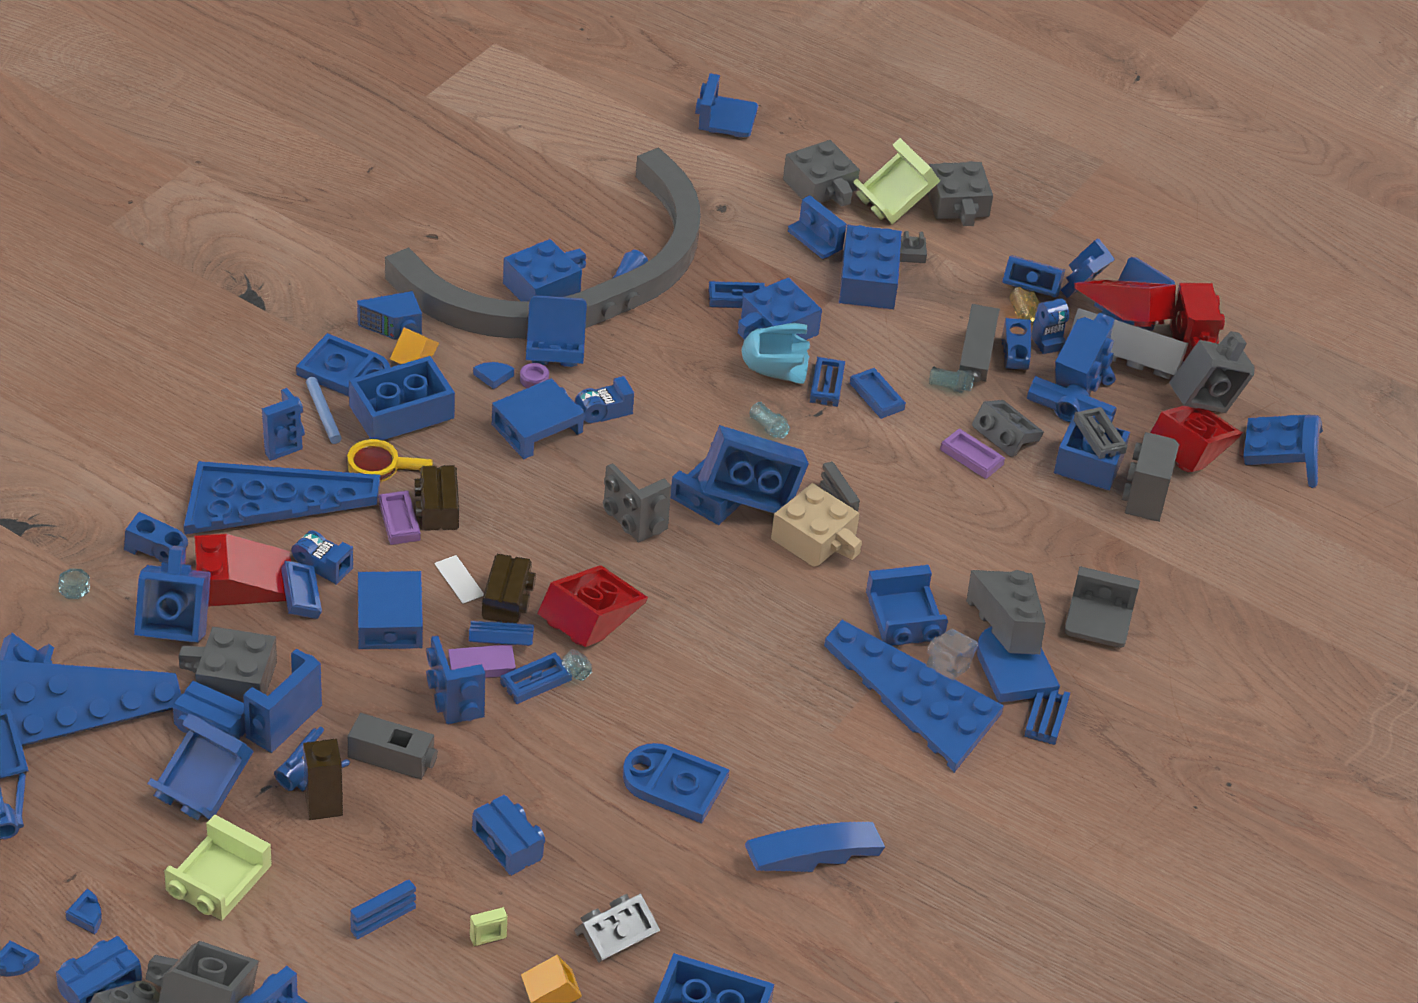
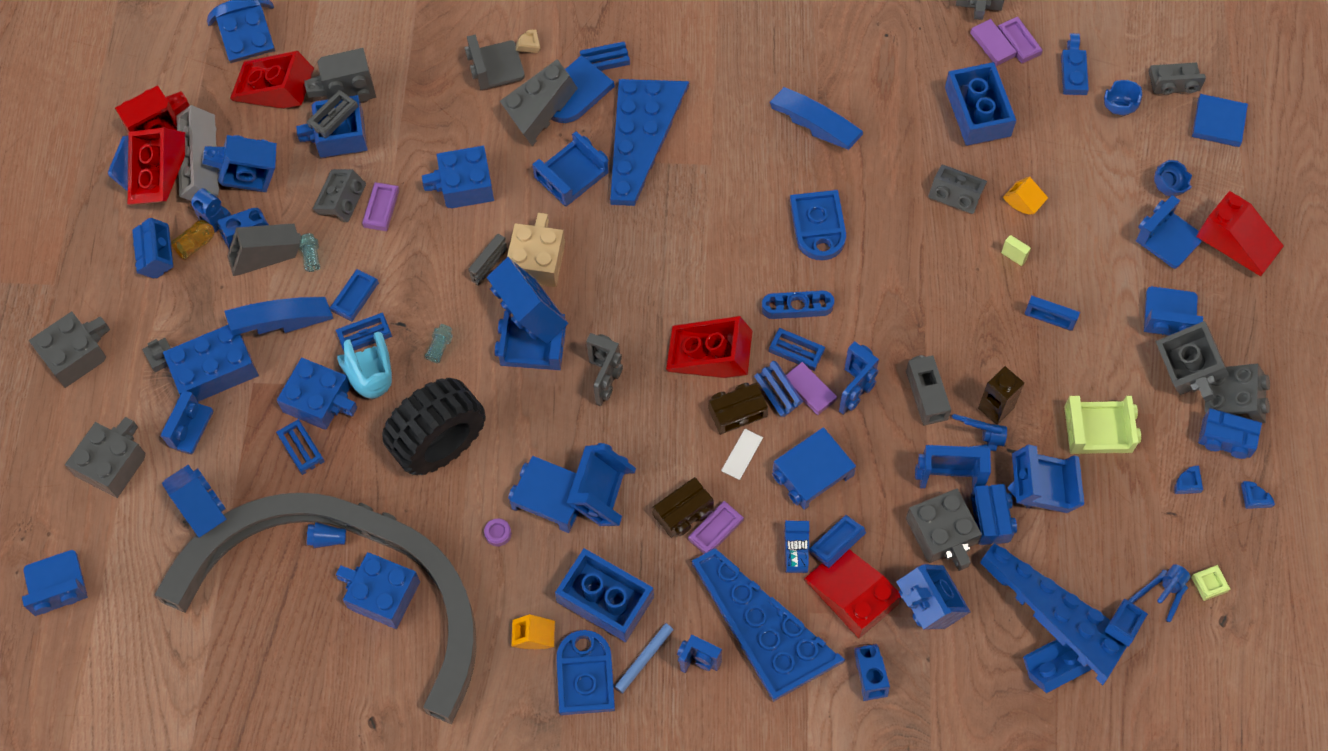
camera: 115 degrees left, 20 degrees up
clear light blue tile [58,568,90,599] -> none
piece [347,439,433,482] -> none
blue slope [357,291,422,339] -> none
blue brick [472,794,545,876] -> none
blue tile [473,362,515,389] -> none
blue bracket [526,295,587,367] -> none
clear light blue tile [562,649,593,681] -> none
blue leg [575,376,634,423] -> none
yellowish green panel [853,138,940,225] -> none
clear brick [926,628,979,680] -> none
blue piece [1027,376,1117,422] -> none
blue bracket [1061,238,1115,298] -> none
dark grey hinge [1169,331,1255,413] -> none
none -> blue hinge [162,464,227,538]
none -> blue slope [224,297,333,336]
none -> black tyre [382,378,486,476]
none -> blue hinge [422,145,494,209]
none -> tan tile [516,30,540,53]
none -> blue panel [567,443,636,526]
none -> blue beam [761,291,834,319]

